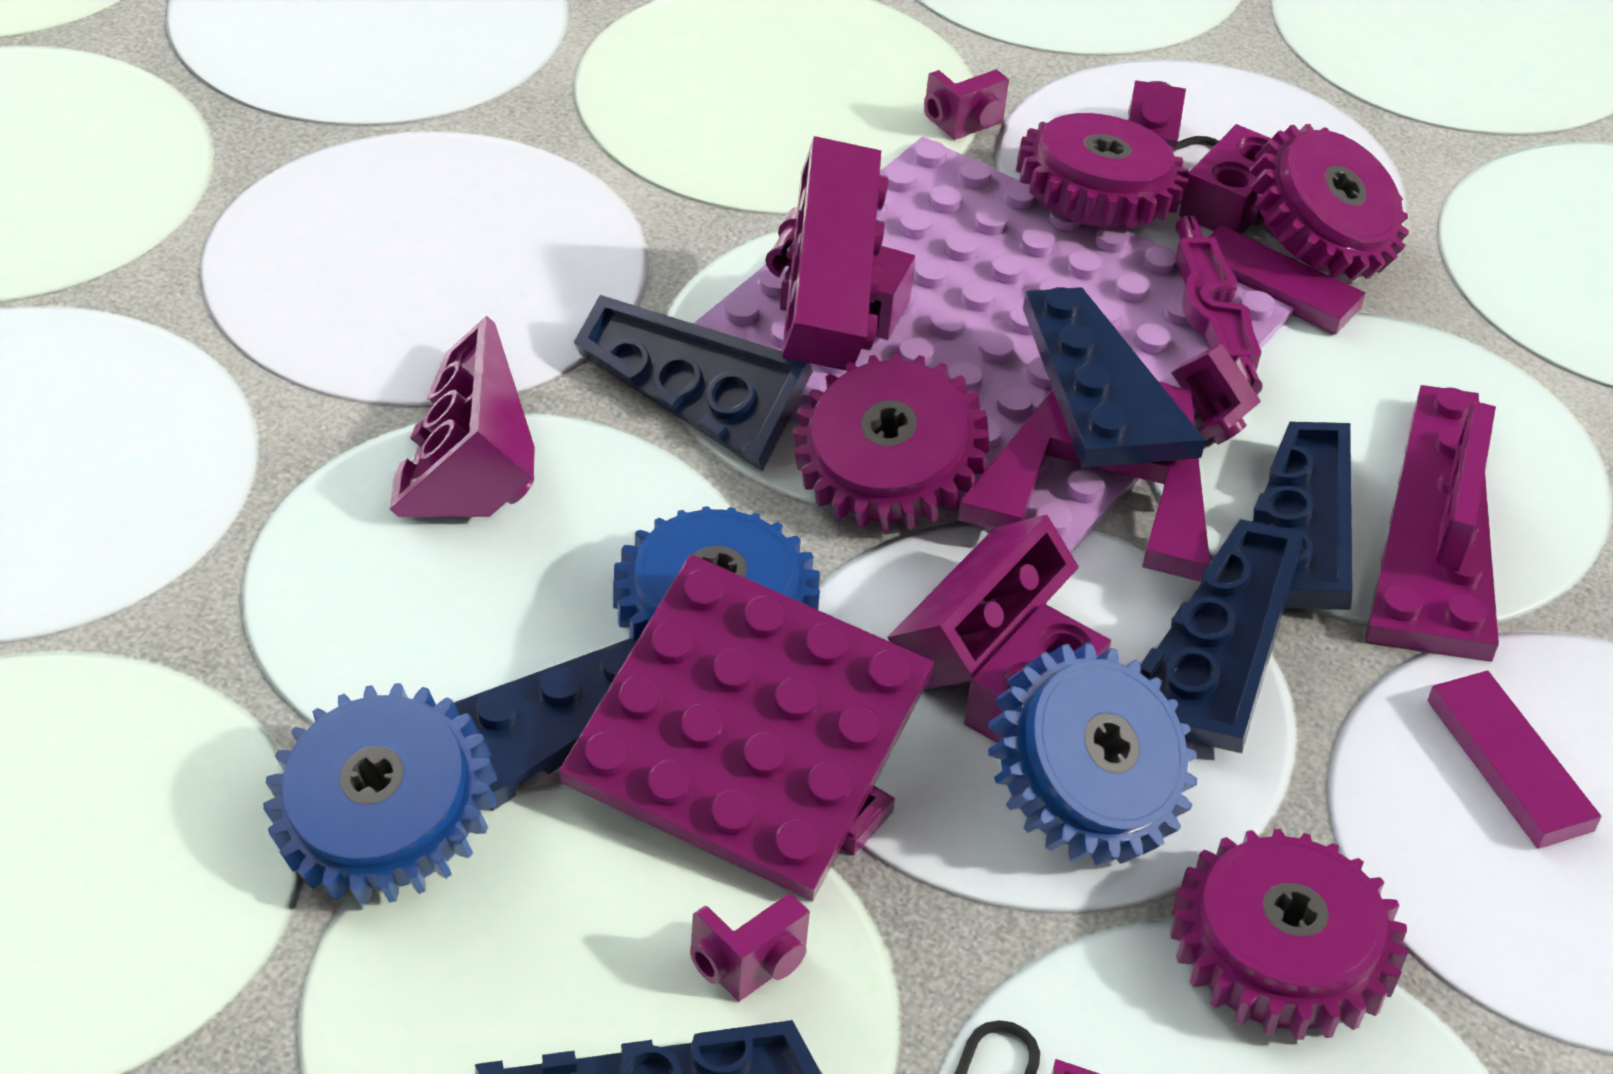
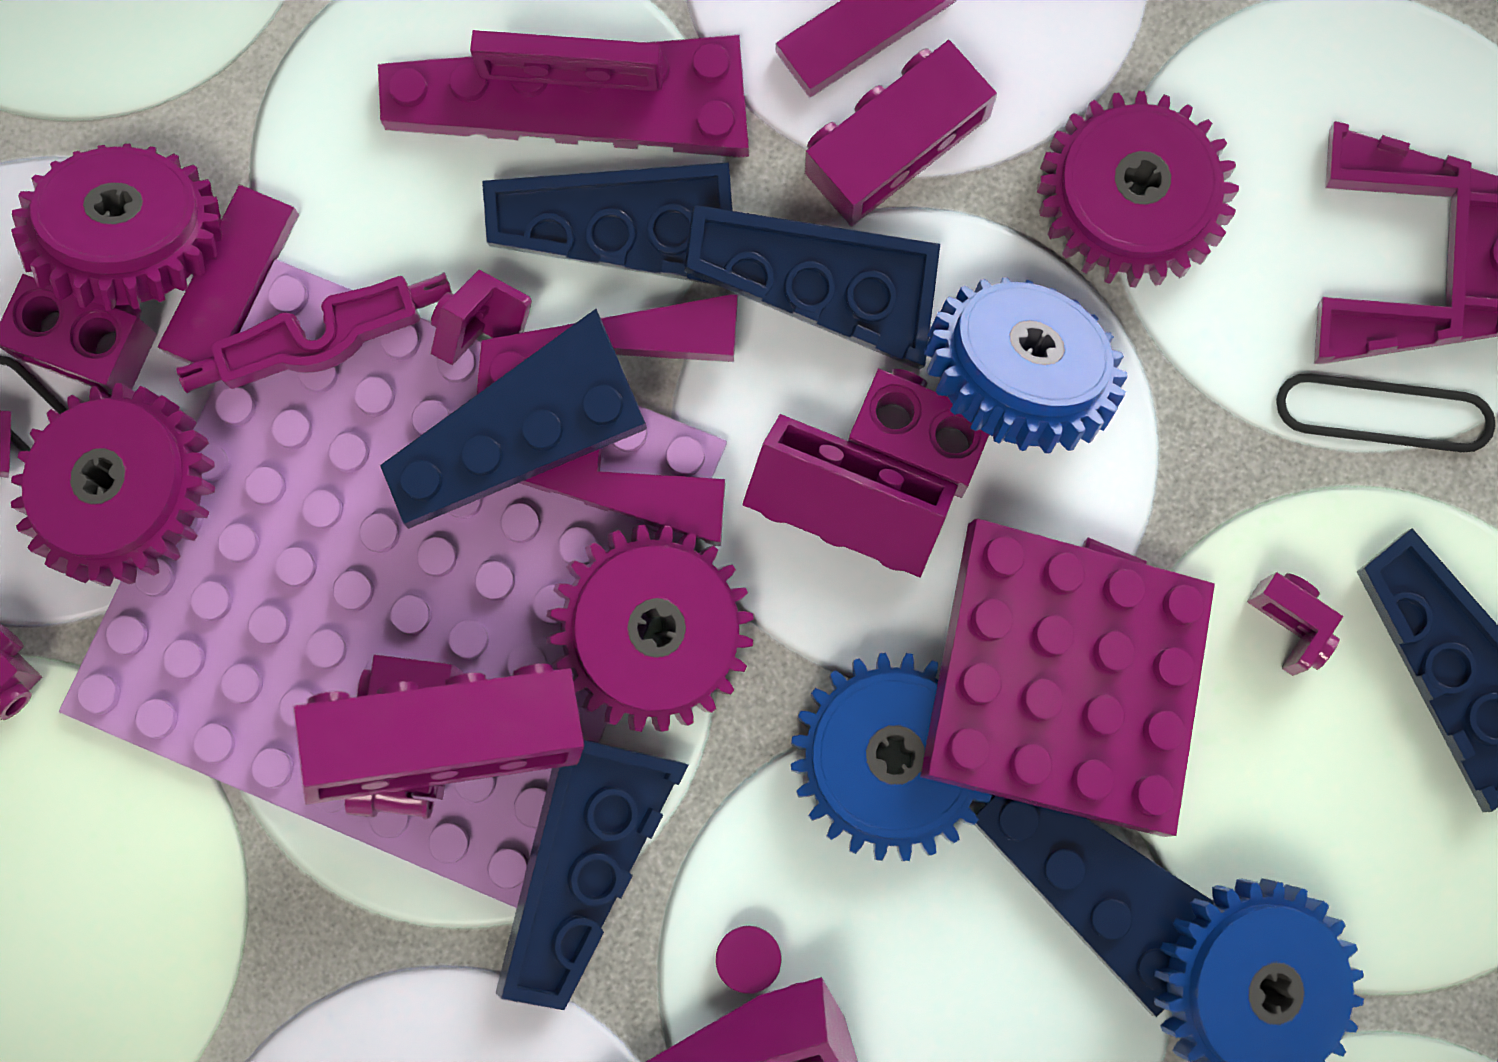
camera: 95 degrees left, 35 degrees up
none -> magenta tile [715,925,781,994]
none -> magenta brick [805,39,997,227]

